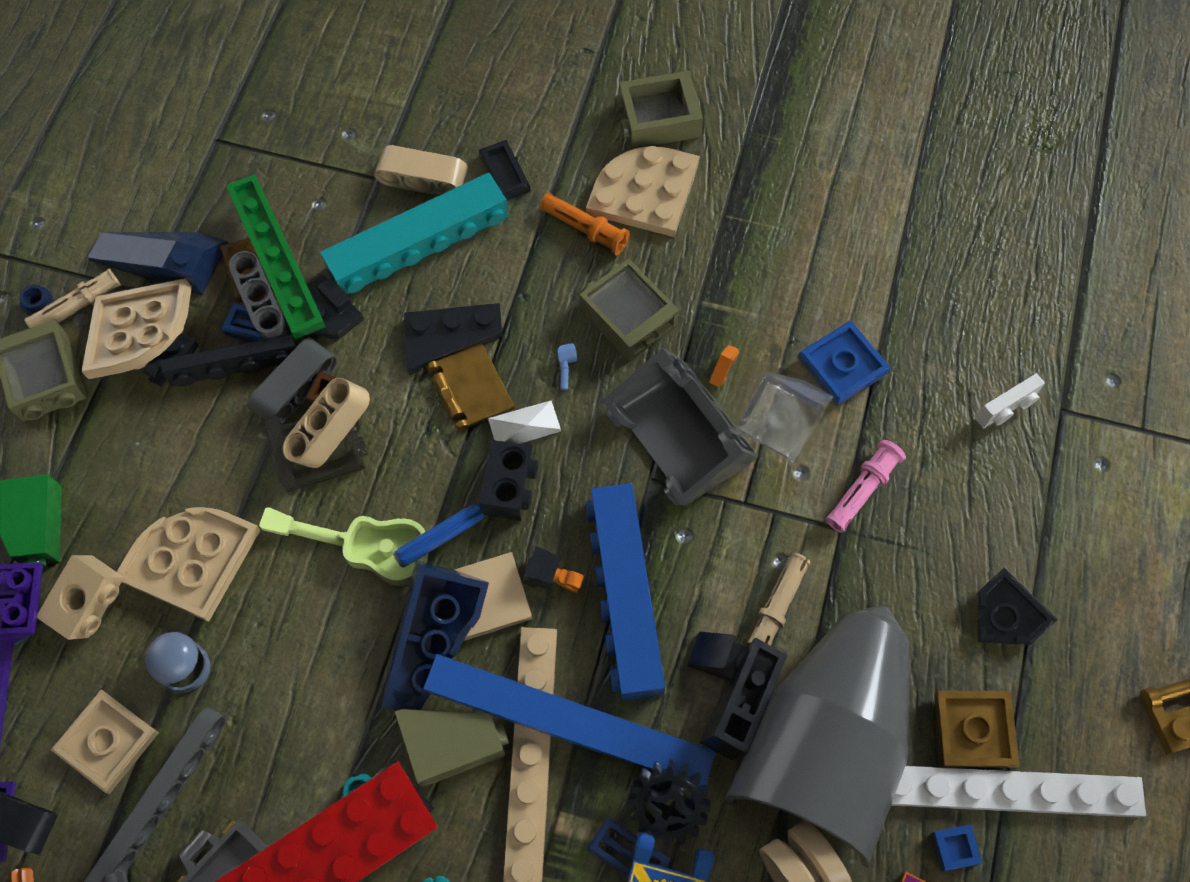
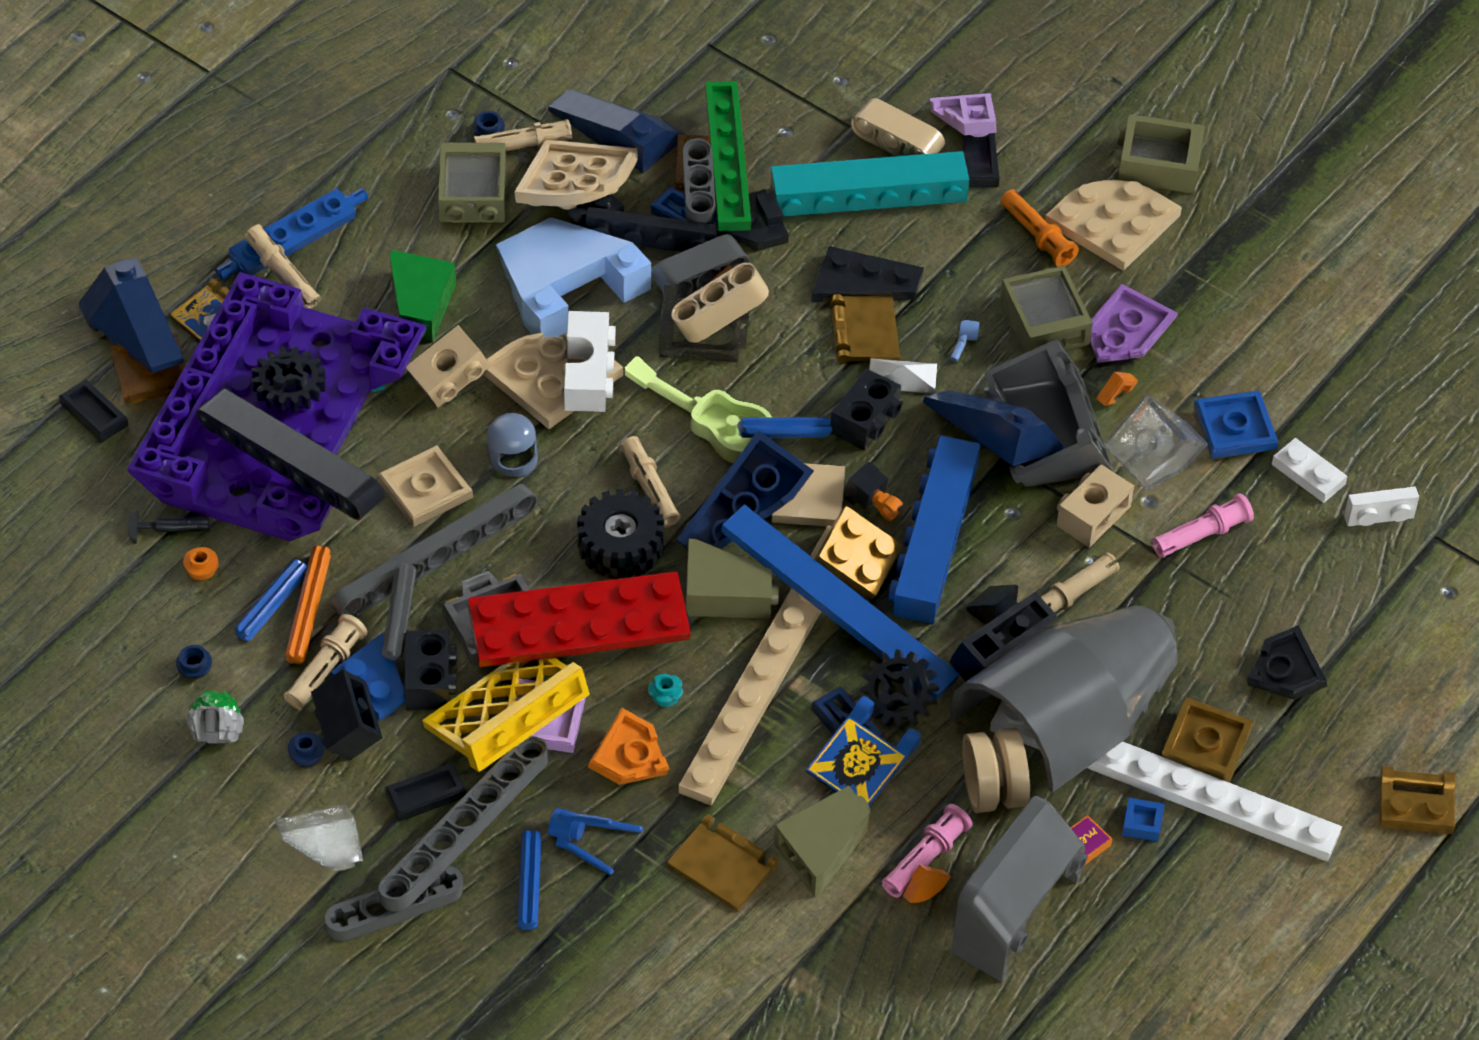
camera: 20 degrees right, 15 degrees down
none -> light blue wedge [496,217,651,337]
none -> white arch [564,311,616,412]
none -> black bush [577,489,664,579]
none -> tan pin [620,436,681,527]
none -> plate [814,506,902,601]
none -> dark blue wedge [923,390,1063,466]
none -> lavender wing [930,93,997,137]
none -> tan brick [1057,464,1134,548]
none -> medium lavender tile [1090,284,1178,363]
none -> white plate [1272,438,1348,503]

